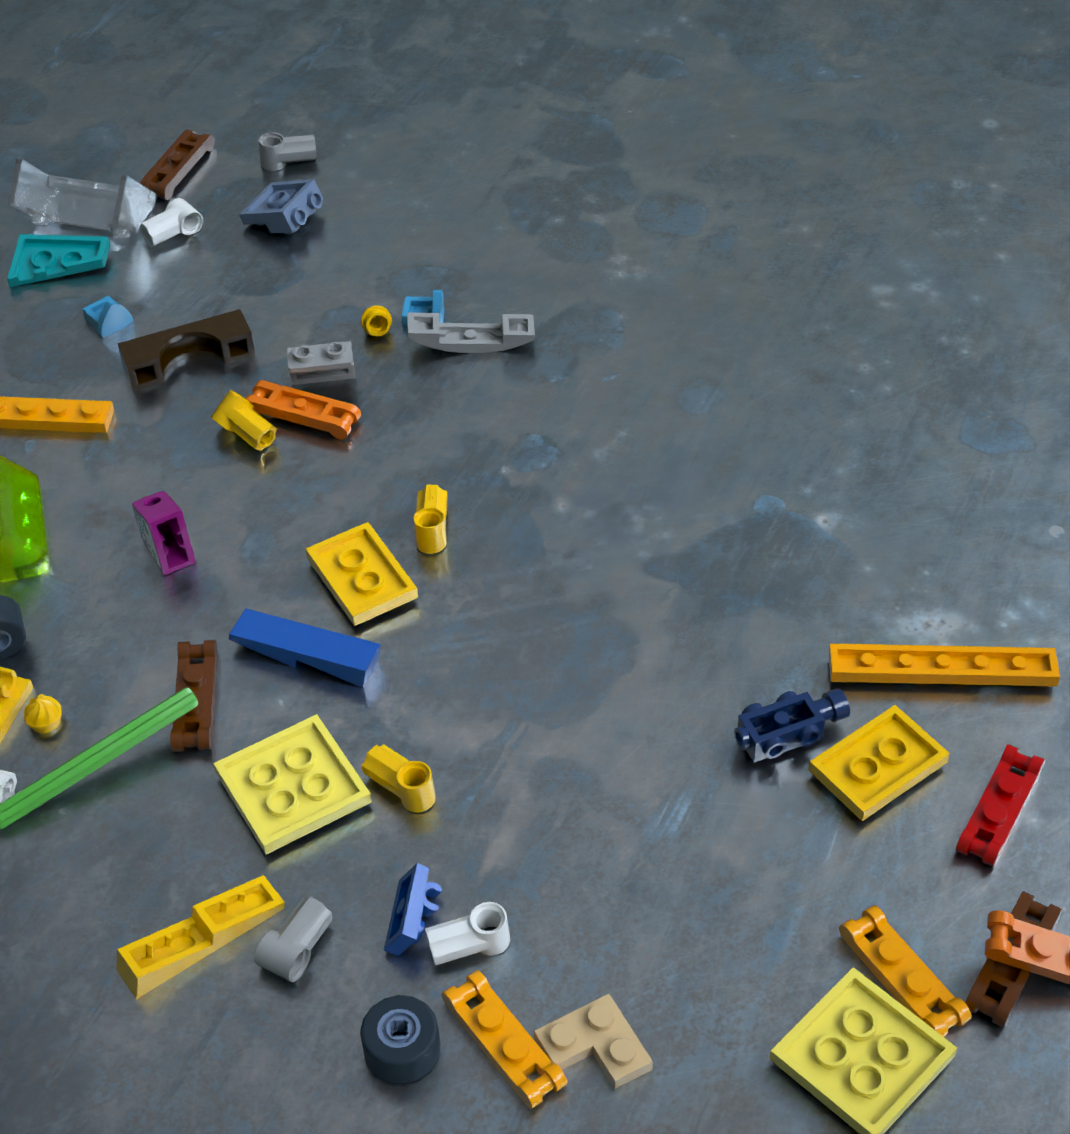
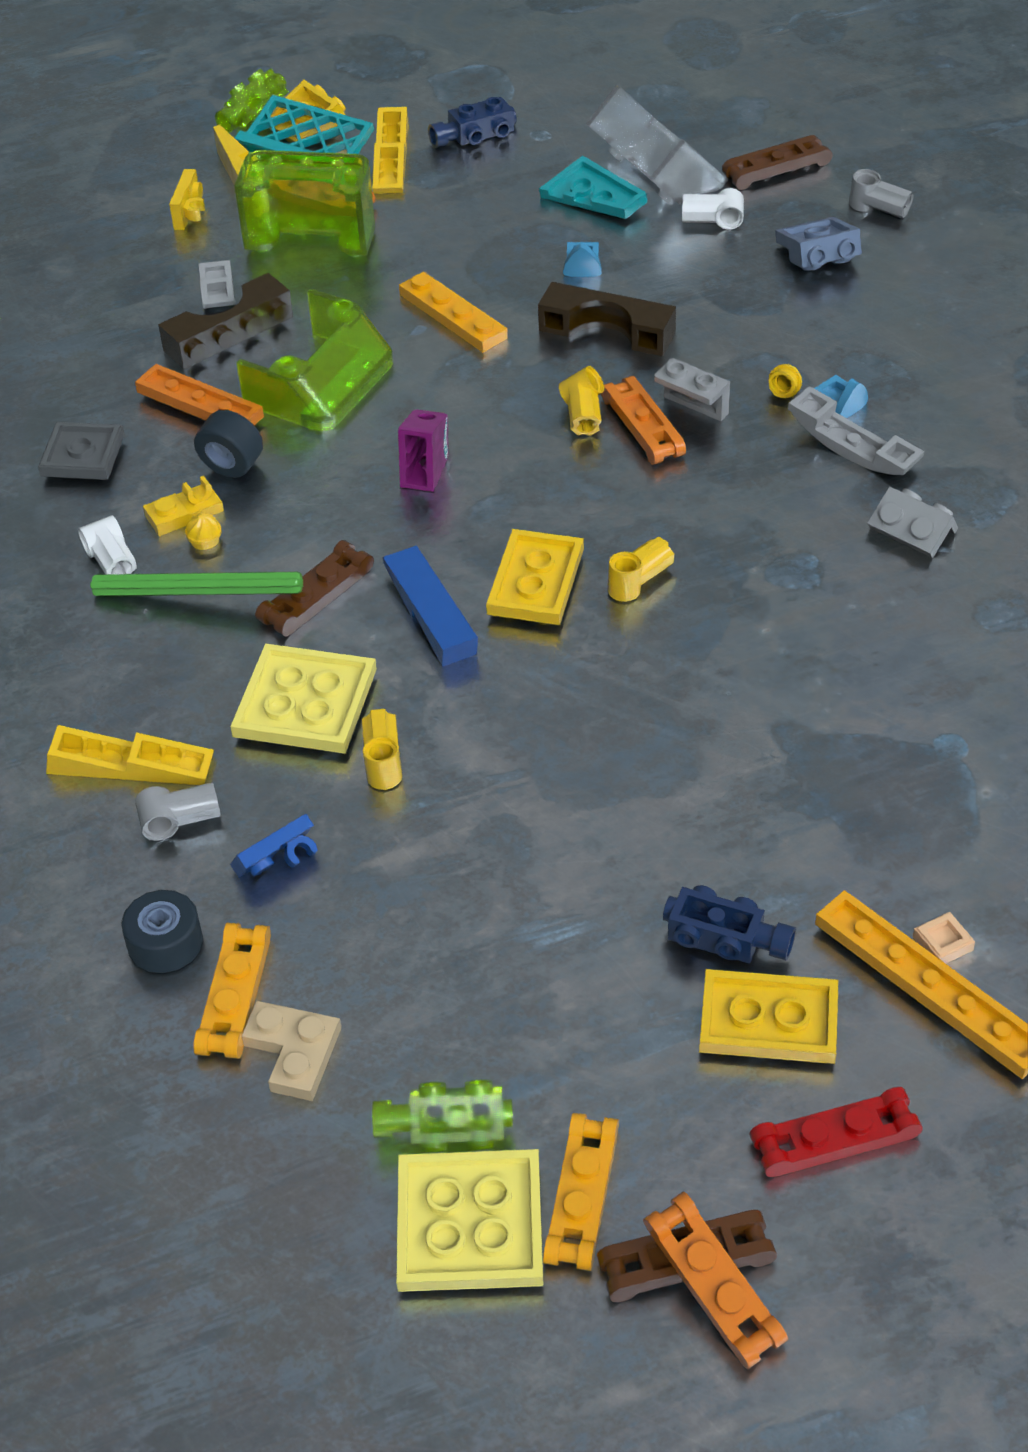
camera: 45 degrees right, 0 degrees up
white piece [425,902,510,965] -> none
none -> clear neon green brick [372,1080,513,1152]
none -> light grey bracket [867,486,958,558]
none -> light nougat tile [913,912,975,964]

